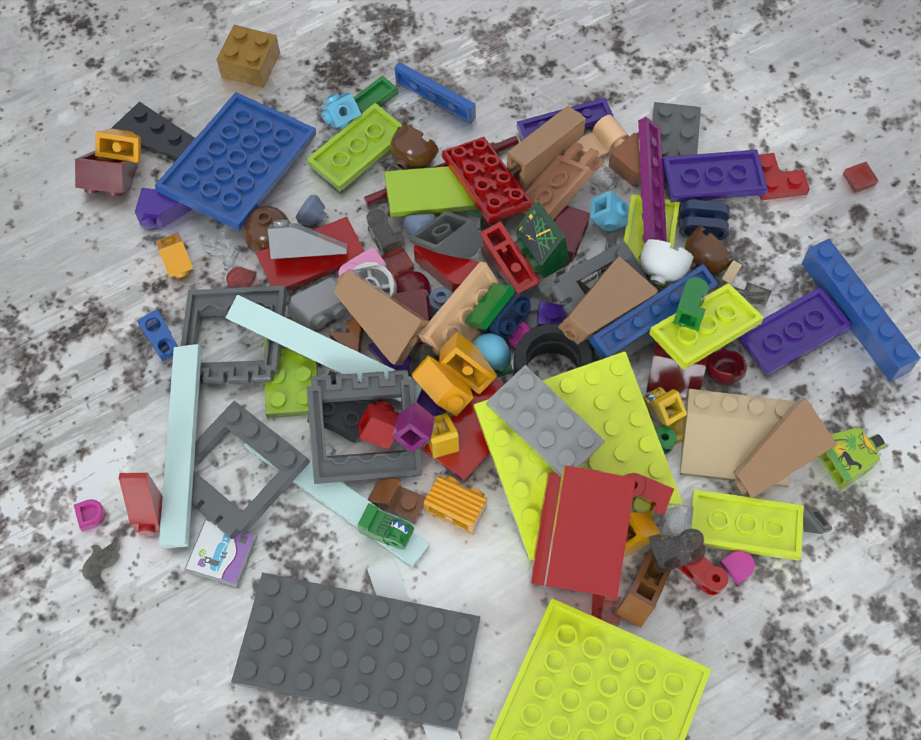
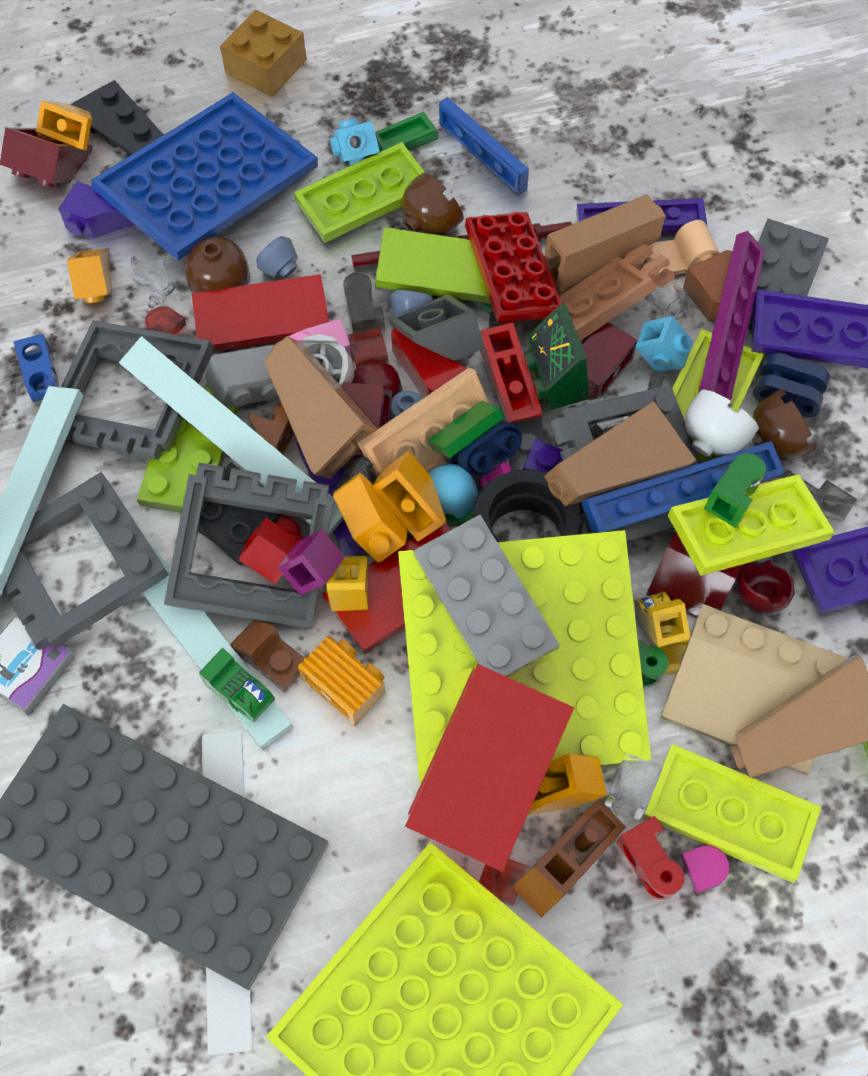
camera: 15 degrees right, 0 degrees up
light grey slope [268,220,348,259] -> none
red leg [624,473,674,516] -> none
clear smoke leg [648,528,706,573] -> none
tan tile [715,260,742,290] -> none
dark grey slope [803,508,832,534] -> none

